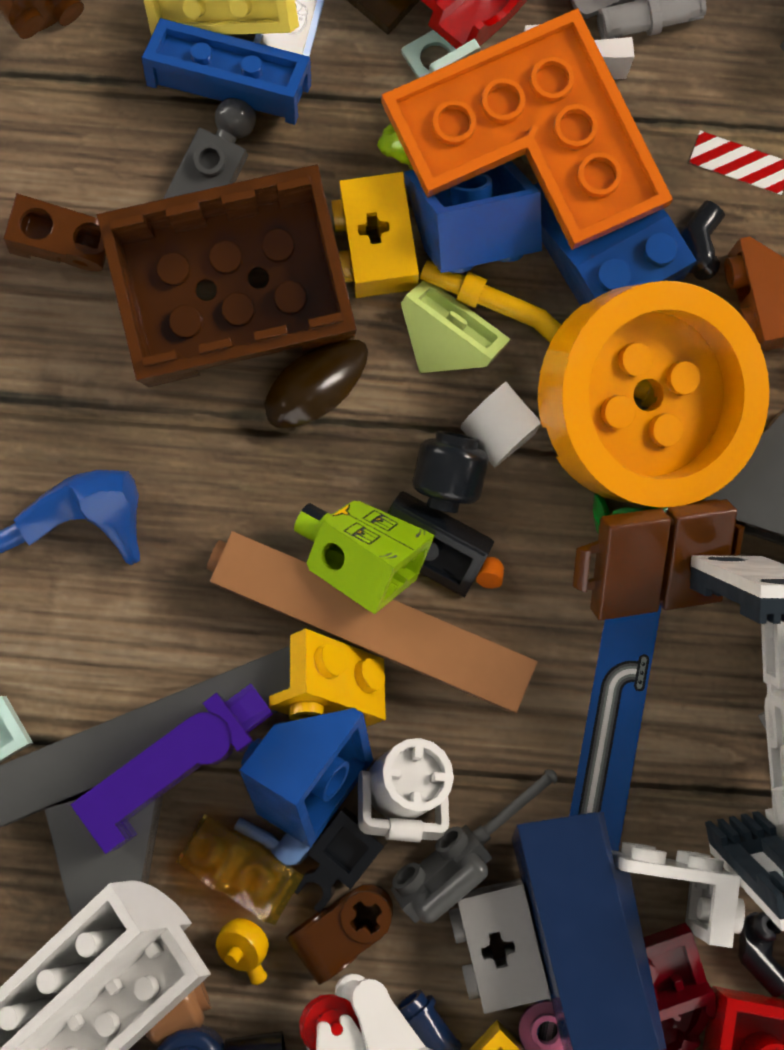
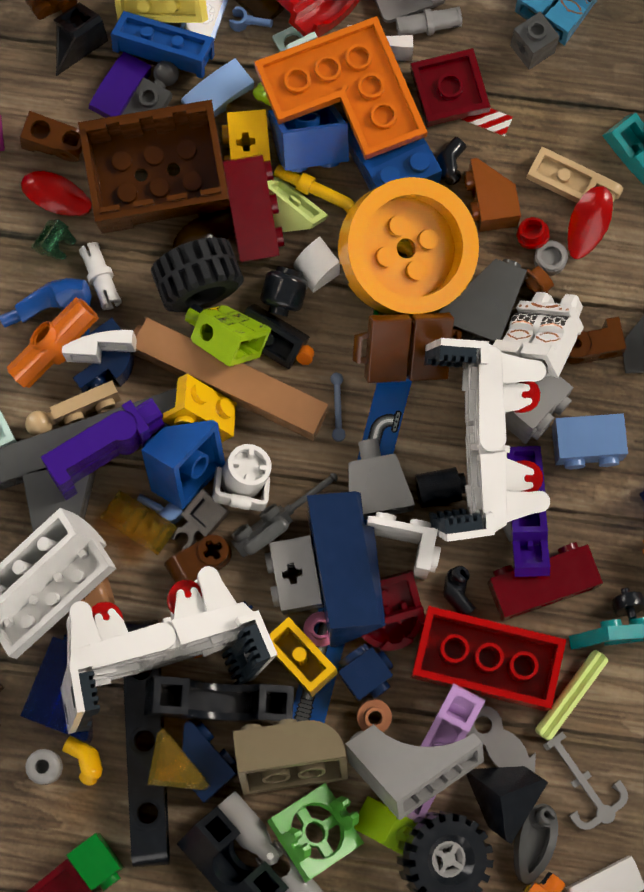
camera: 10 degrees right, 5 degrees down
yellow piece [216,918,269,985] -> none
none -> orange piece [7,297,99,388]
none -> red arm [21,171,92,216]
none -> tan plate [25,380,121,436]
none -> clear green tile [31,219,76,260]
none -> black slope [54,2,108,76]
none -> white slope [62,330,137,364]
none -> dark blue brick [73,318,134,393]
none -> white pin [79,242,122,310]
none -> dark purple slope [89,52,152,118]
none -> black tyre [151,237,244,312]
none -> light blue slope [181,58,254,117]
none -> dark red brick [223,154,285,262]
none -> medium blue hand [229,6,273,32]
none -> sand blue hinge [330,372,346,442]
none -> light grey torso [348,439,415,520]
none -> dark red plate [410,48,491,127]
none -> black brick [415,467,467,508]

